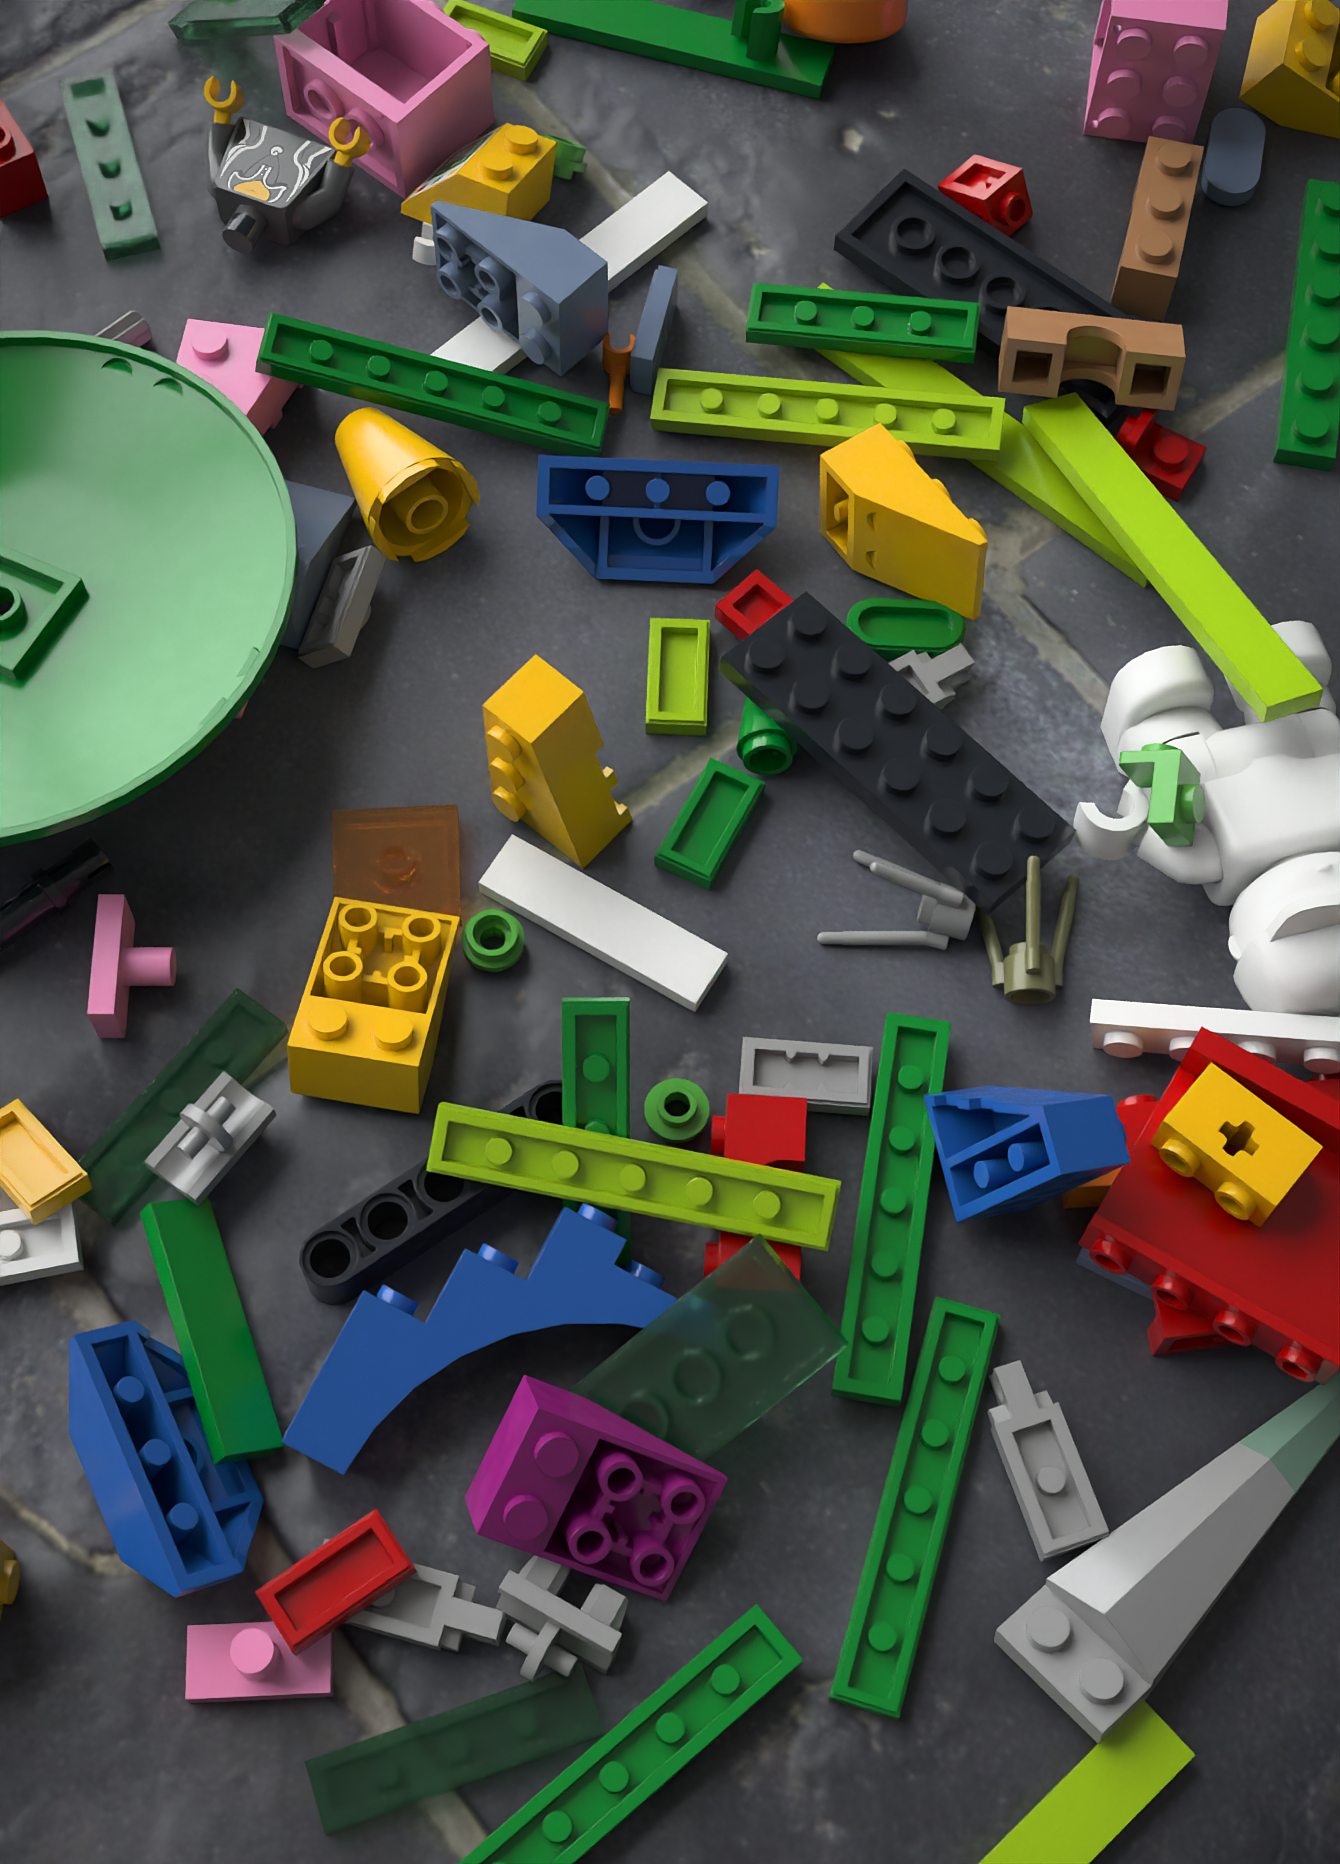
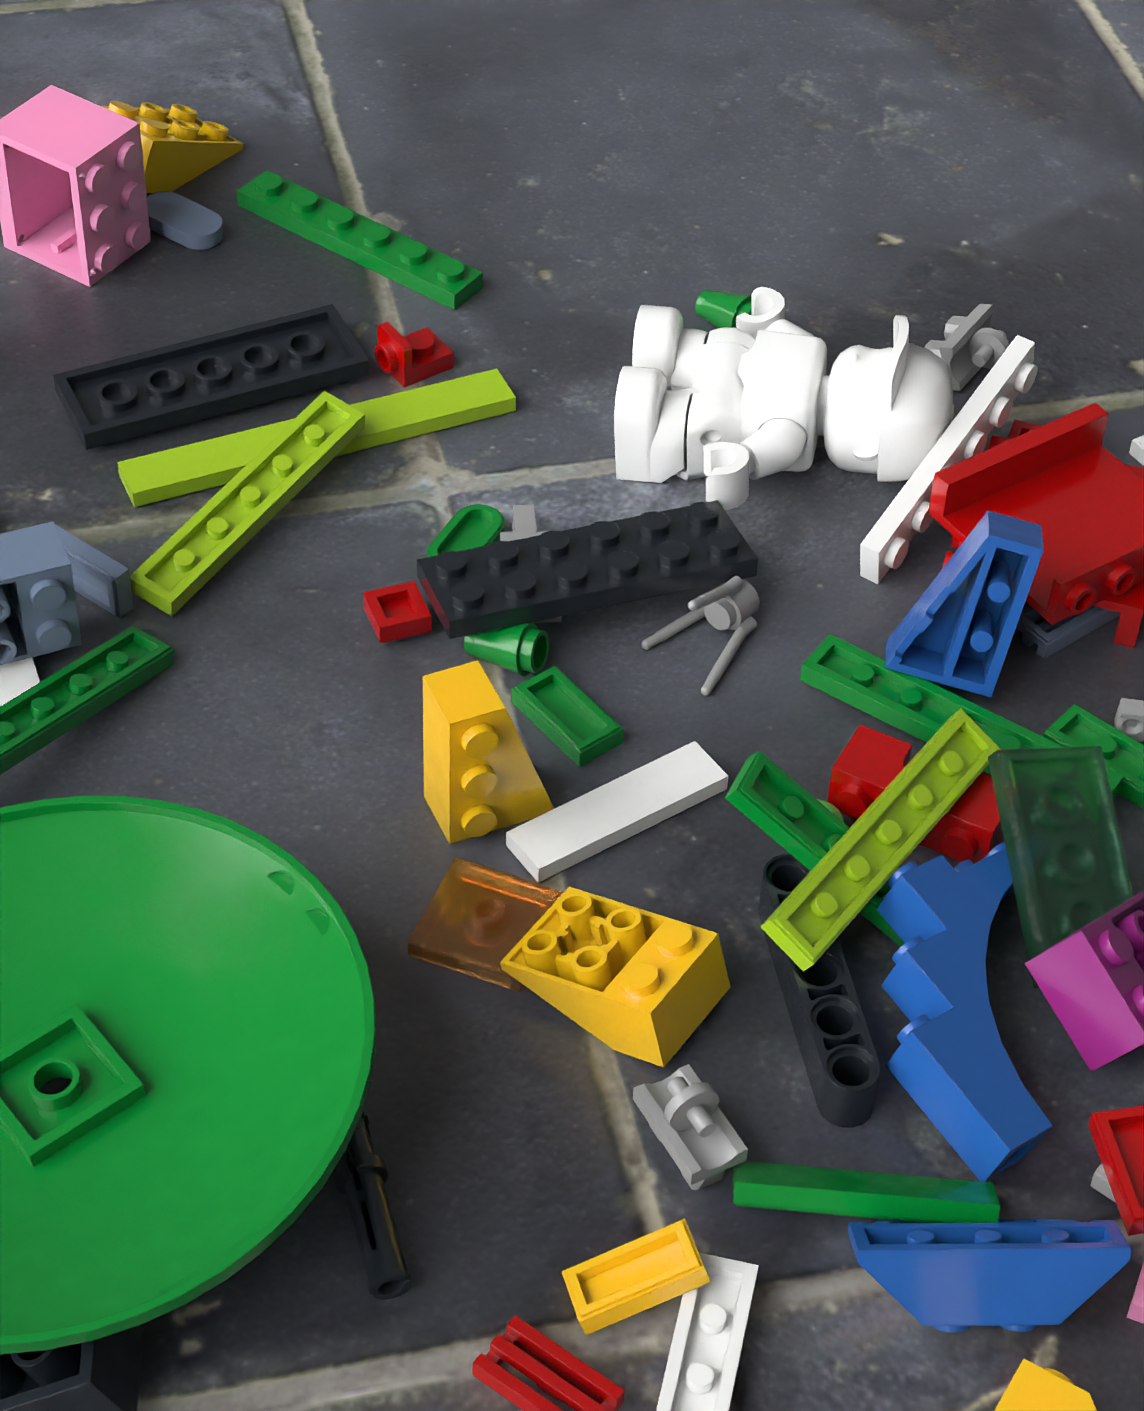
camera: 65 degrees left, 20 degrees down
clear green tile [77,988,289,1227] -> none
bright pink tile [87,894,177,1038] -> none
yellow cone [335,407,480,562] -> none
bright green plate [461,909,525,972] -> none
blue wedge [536,455,780,584] -> none
orange hand [602,333,635,415] -> none
lime tile [645,618,710,736] -> none
light grey plate [739,1037,873,1116] -> none
green tile [745,282,981,364] -> none
yellow slope [820,423,988,620] -> none
red bracket [937,155,1033,237] -> none
olive plant [975,856,1079,1005] -> none
medium nougat arch [998,306,1186,411] -> none
lime tile [1022,392,1324,723] -> none
medium nougat arch [1110,136,1204,321] -> none
bright green bracket [1119,743,1205,847] -> none
yellow brick [1150,1062,1323,1228] -> none

